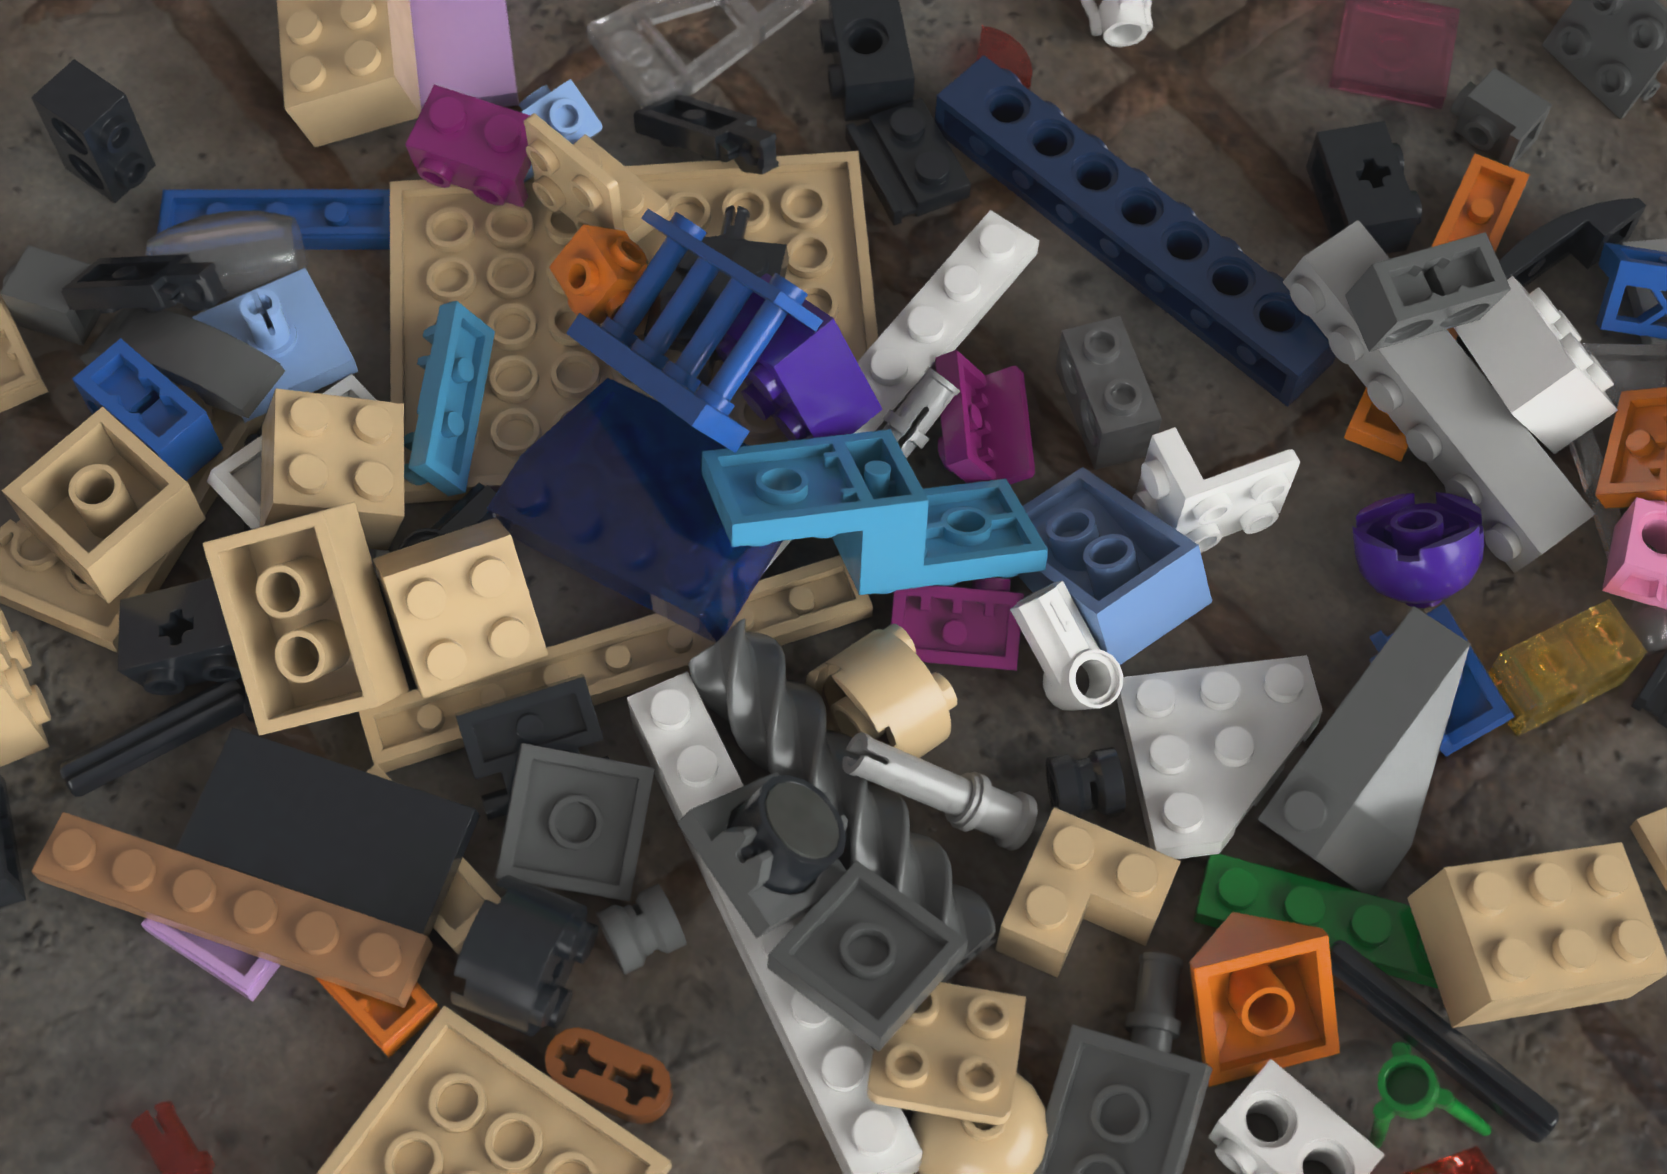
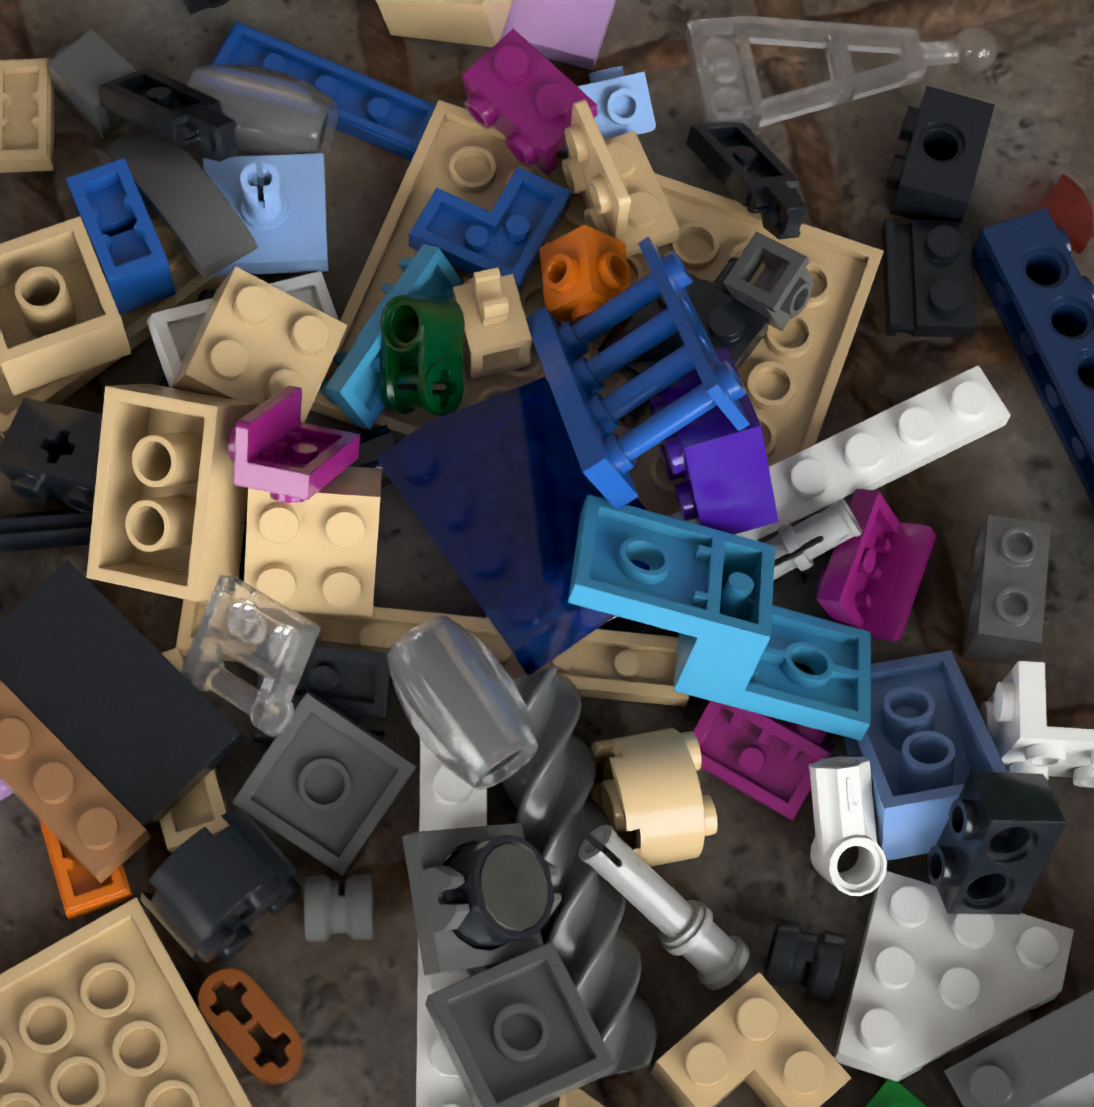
camera: 20 degrees right, 5 degrees up
none -> clear plate [182,574,321,737]
none -> magenta bracket [228,385,360,503]
none -> dark green piece [380,295,465,417]
none -> clear piece [387,616,538,790]
none -> blue plate [409,167,572,293]
none -> tan brick [453,267,532,379]
none -> dark grey brick [723,231,814,331]
none -> black brick [927,772,1067,915]

